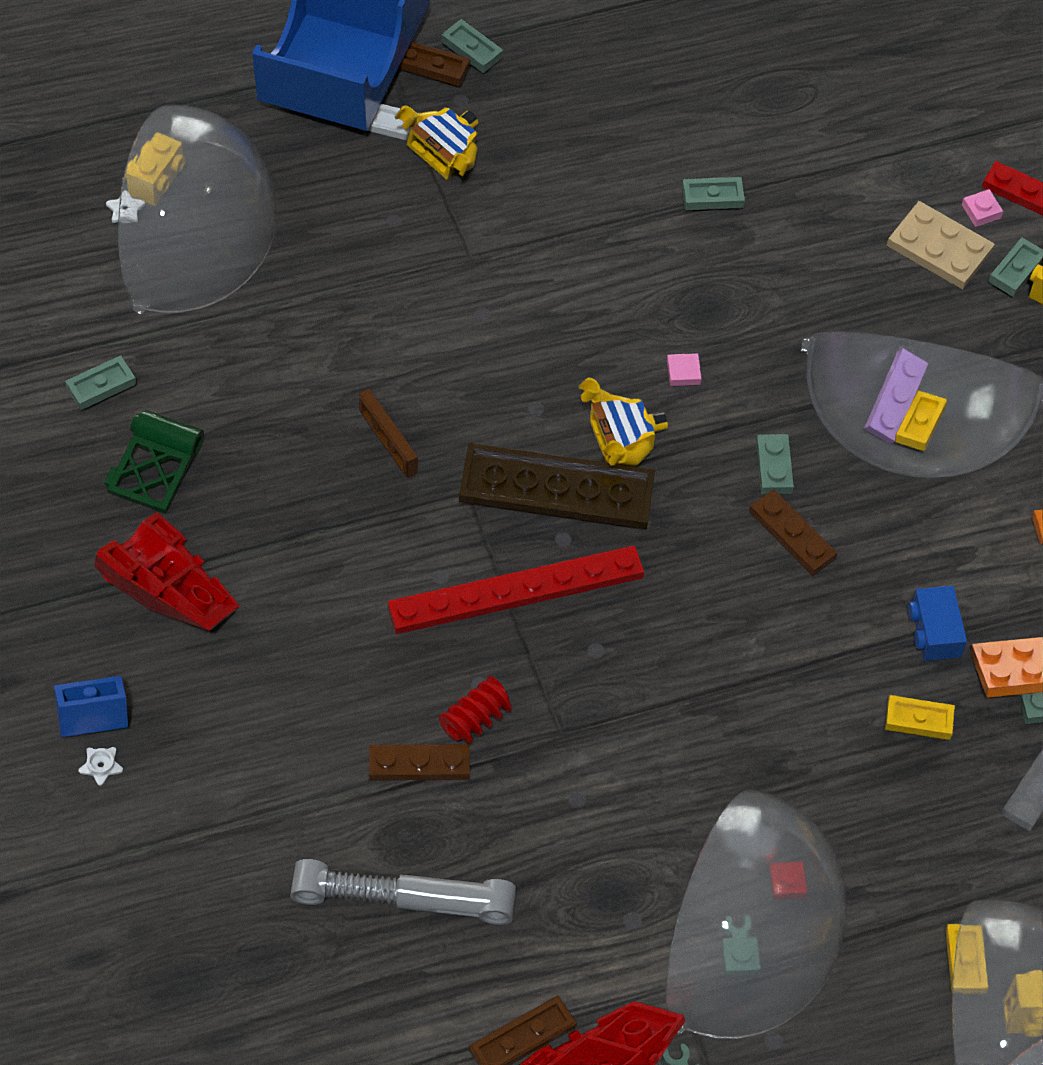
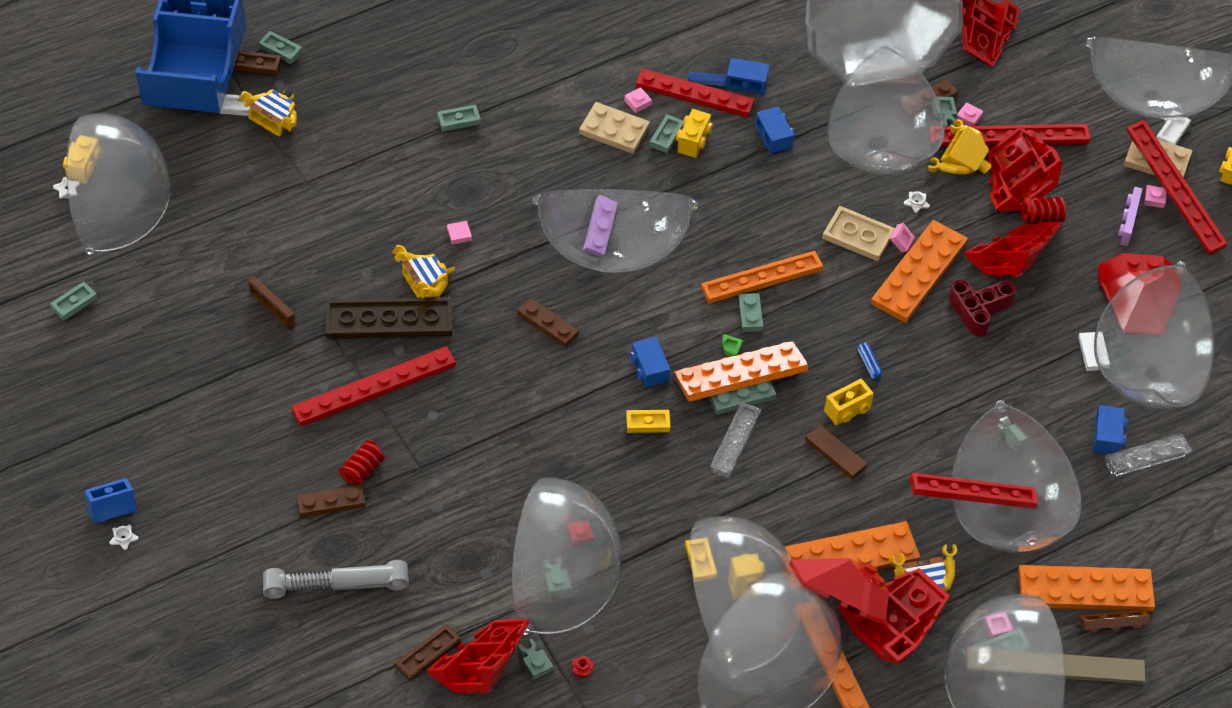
camera: 10 degrees left, 5 degrees down
red wedge [94,512,240,631] -> none
dark green piece [104,410,204,514] -> none
sand green plate [756,434,794,494] -> none
yellow plate [895,390,947,452] -> none

